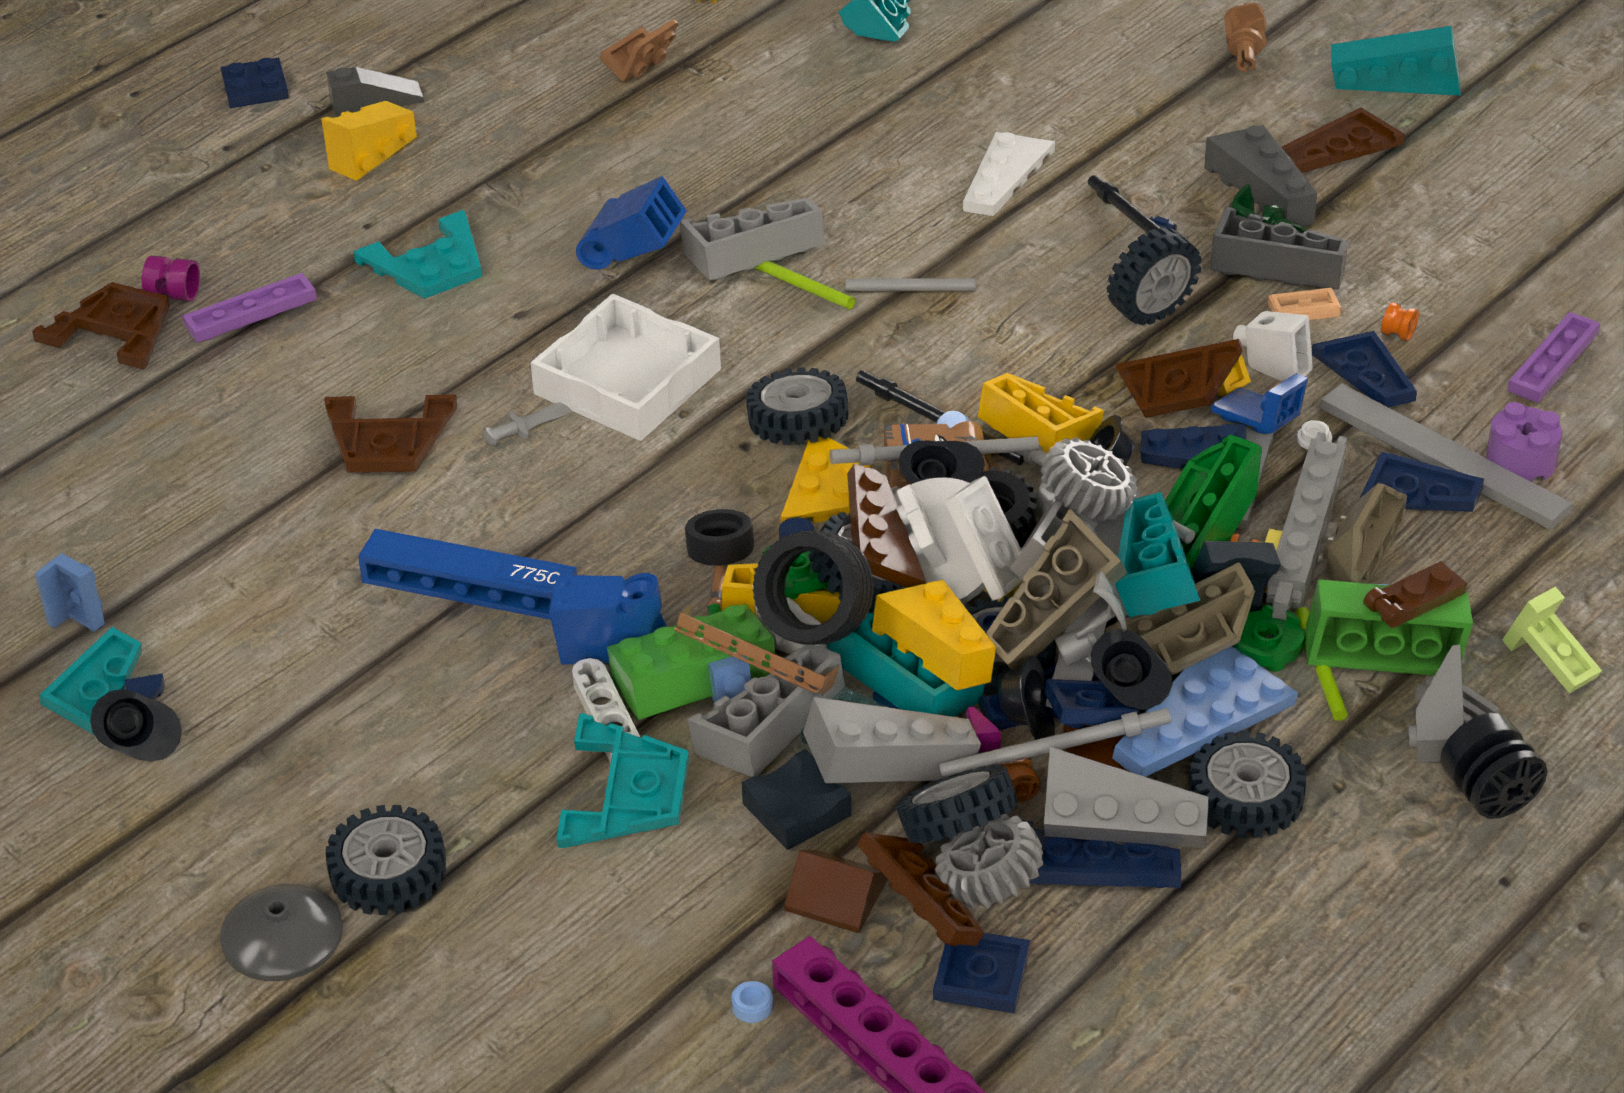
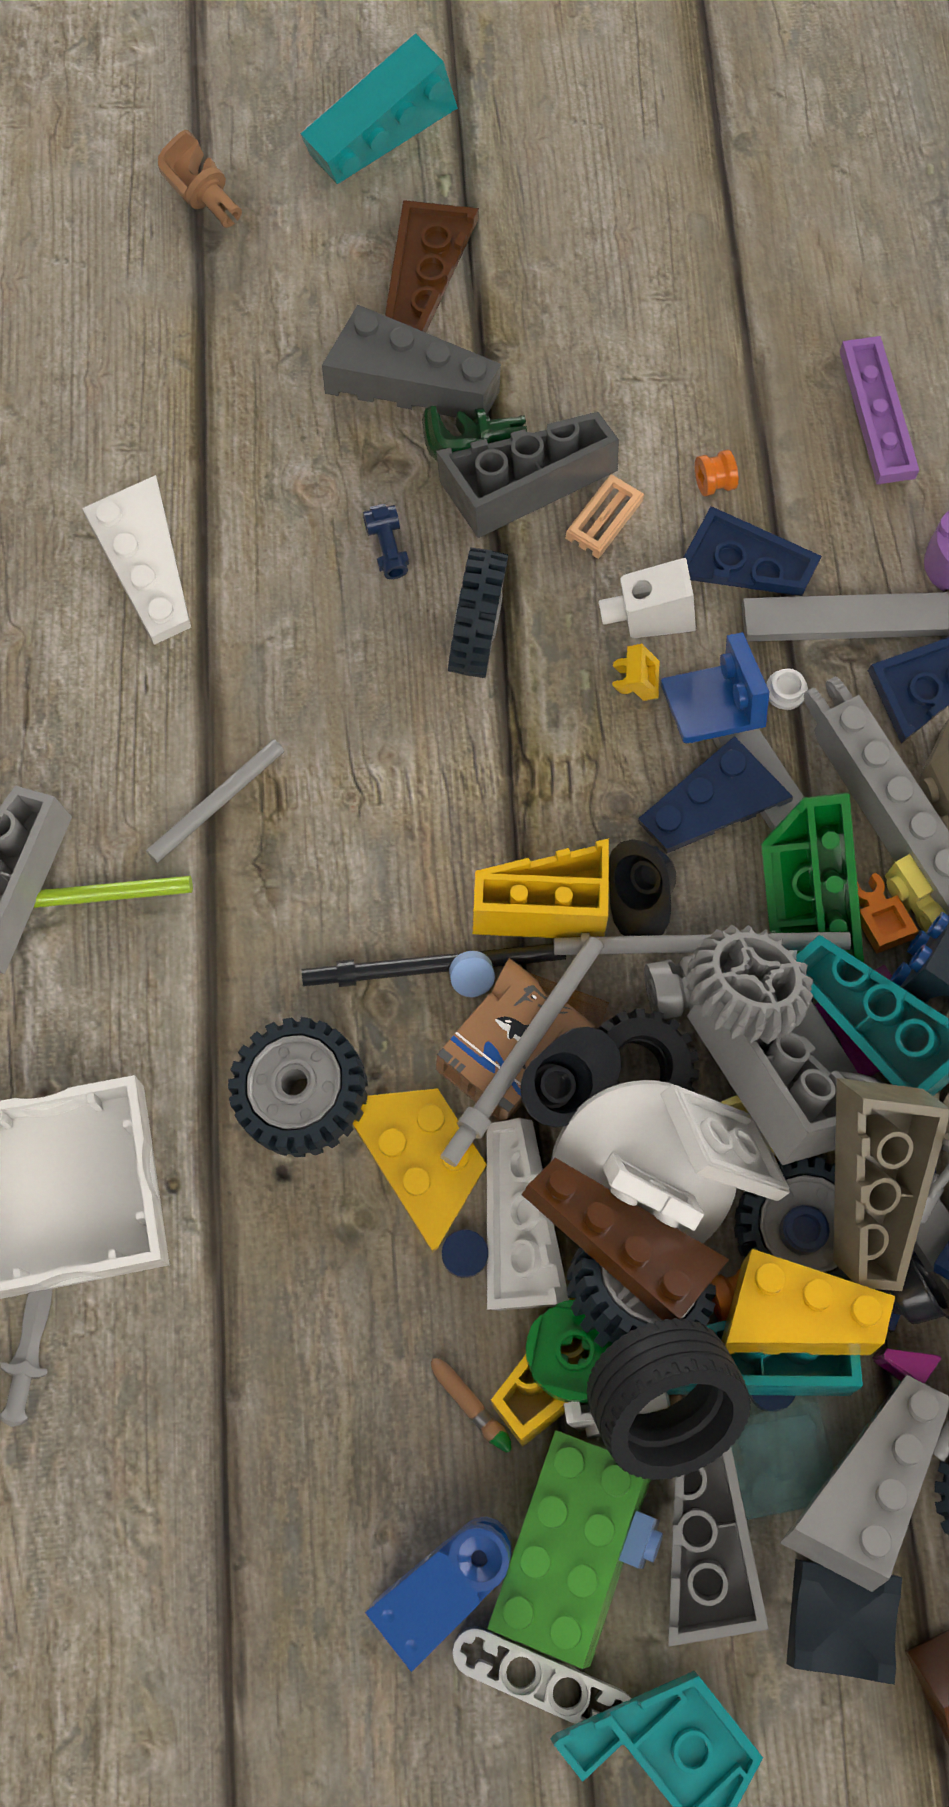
camera: 50 degrees left, 30 degrees up
blue brick [358,529,577,620] -> none
medium nougat piece [674,604,840,696] -> none
black tyre [685,509,754,566] -> none
black bar [1088,175,1161,234] -> none
reddish brown wing [1116,339,1244,418] -> none

